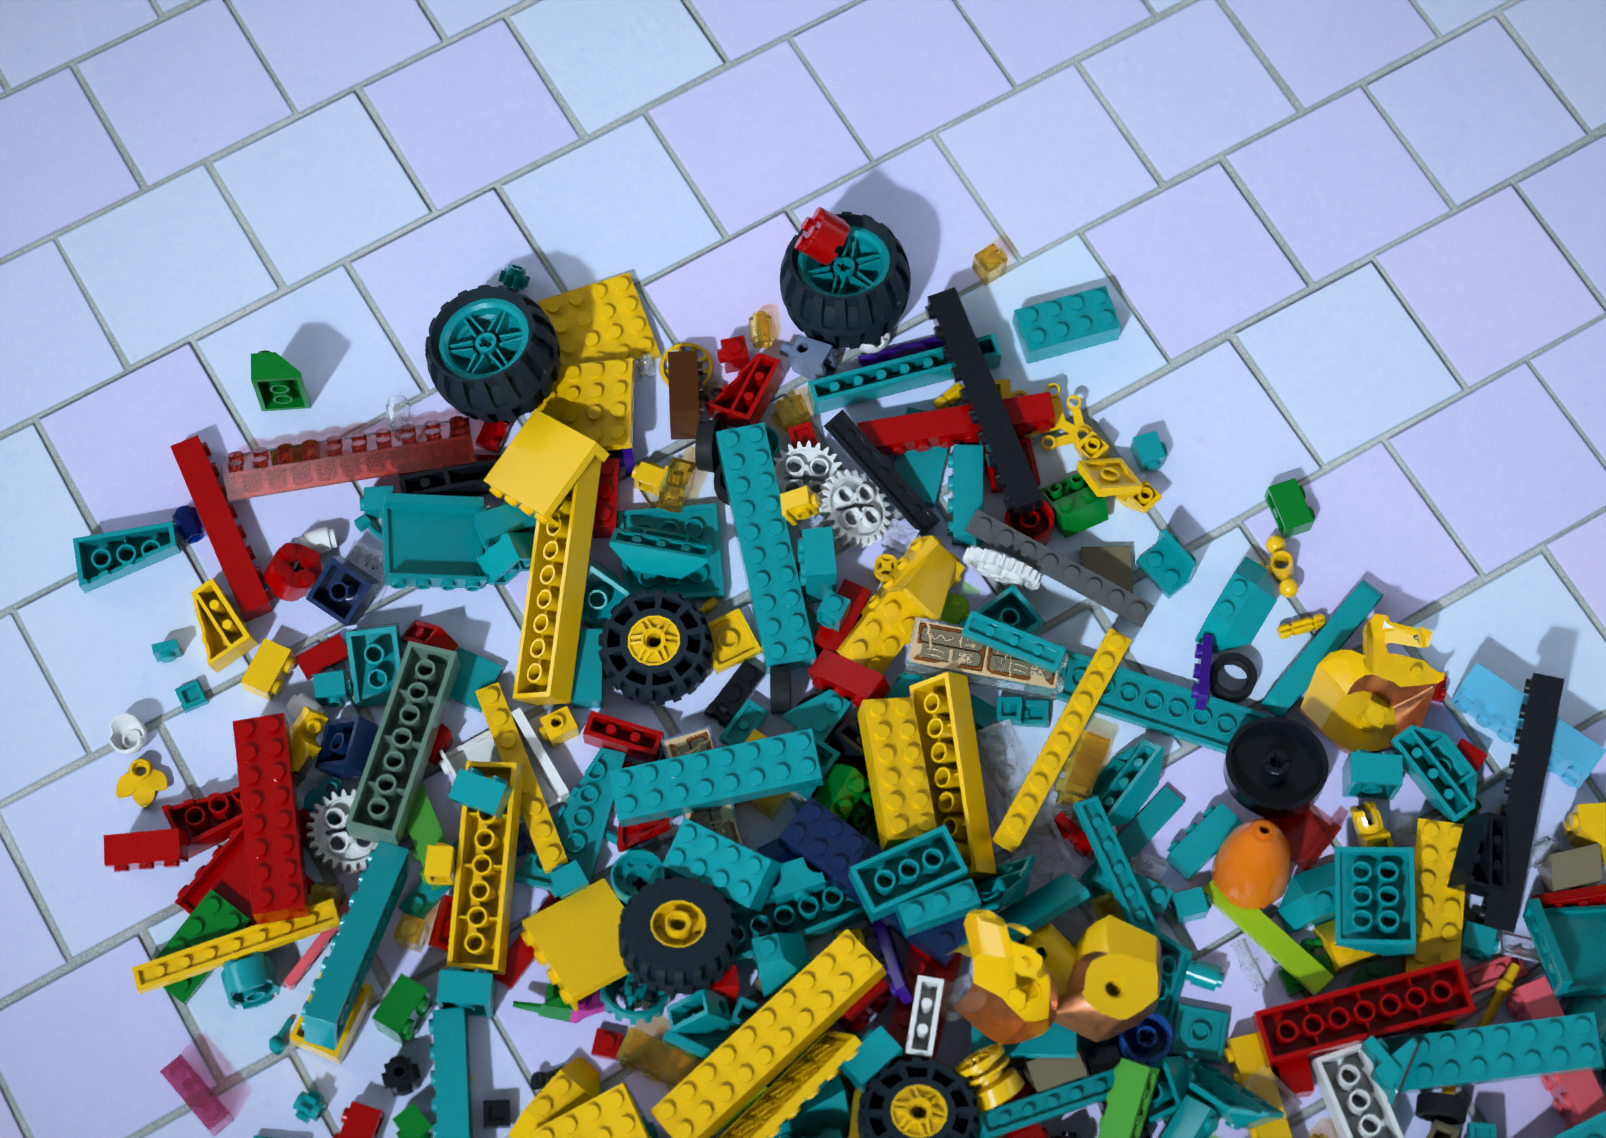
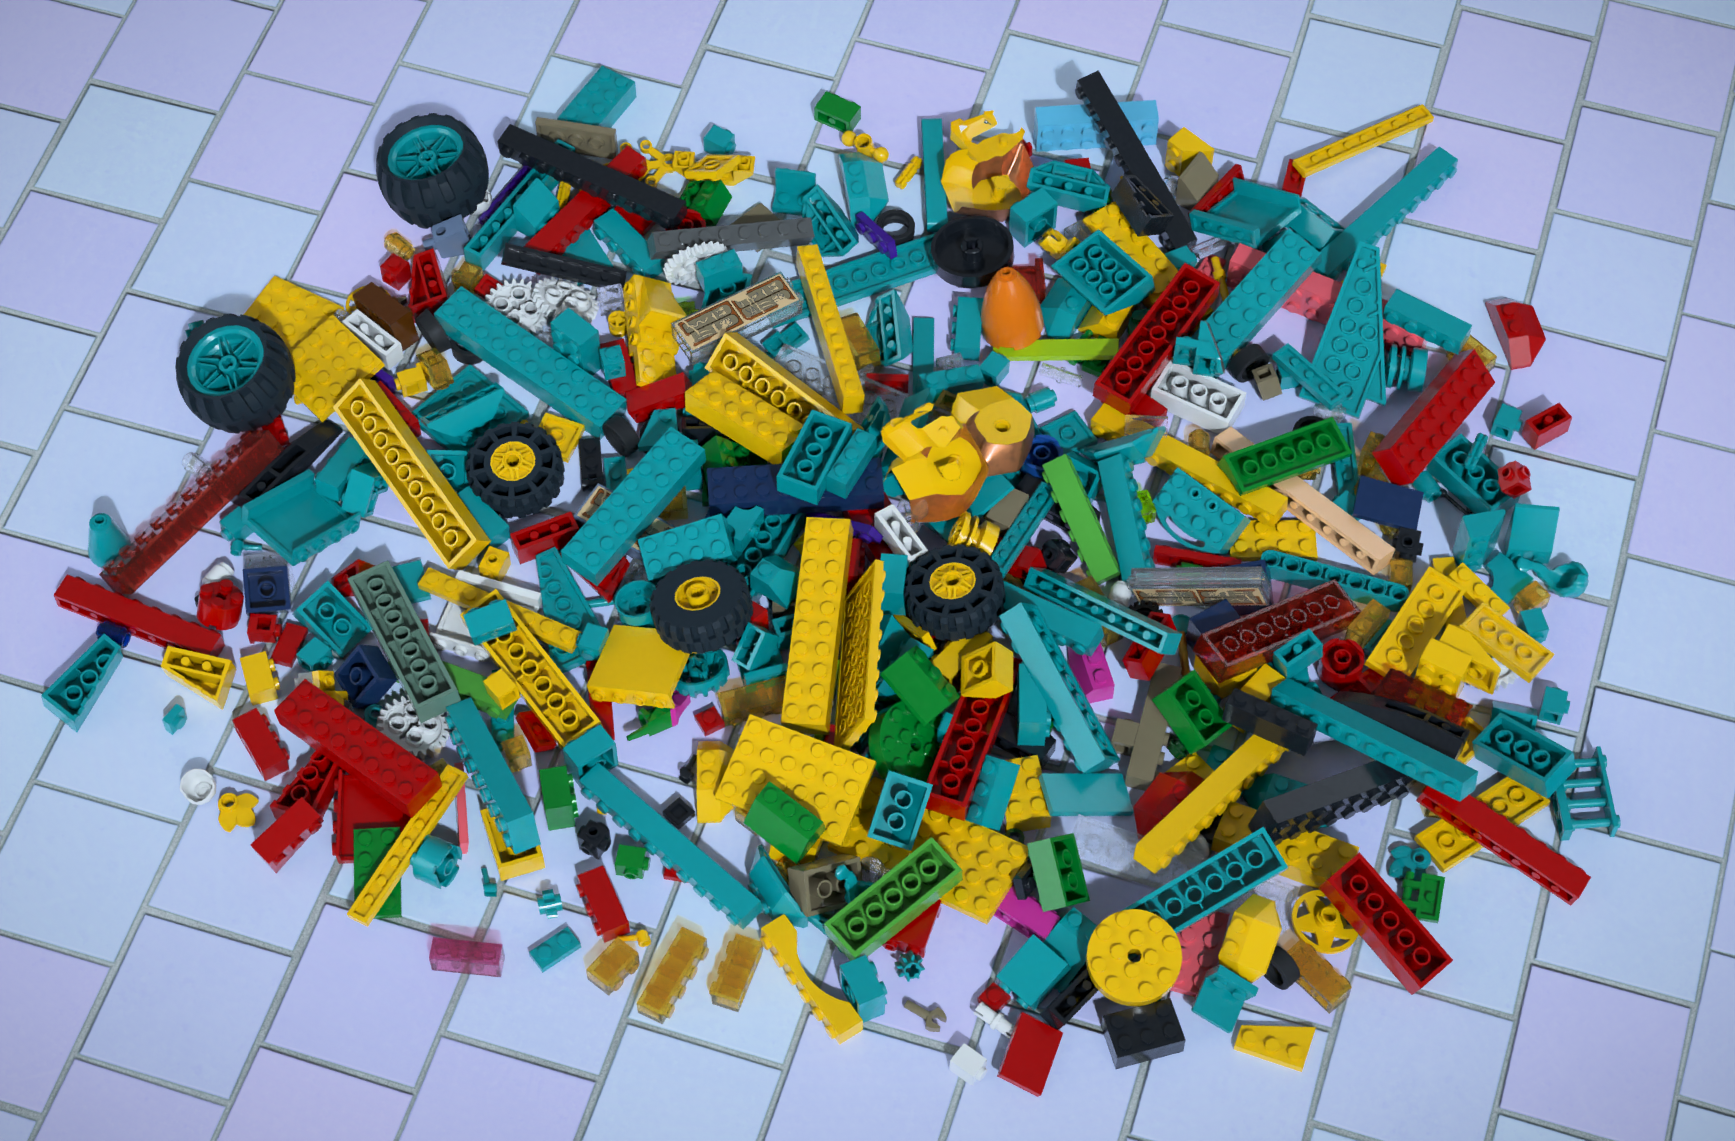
camera: 40 degrees left, 10 degrees down
teal tile [175,679,209,714] -> none
green slope [251,350,311,411] -> none
yellow panel [483,409,610,527] -> none
yellow brick [780,485,821,526] -> none
red brick [794,206,850,265] -> none
teal plate [961,611,1066,674] -> none
clear yellow brick [972,243,1007,286] -> none
teal tile [1073,795,1162,939] -> none
none -> teal cone [88,513,132,569]
none -> red brick [232,708,290,781]
none -> red brick [247,613,282,644]
none -> white brick [342,309,404,370]
none -> teal slope [513,178,560,238]
none -> dark tan tile [535,117,618,159]
none -> teal brick [696,249,743,293]
none -> teal wedge [802,184,859,258]

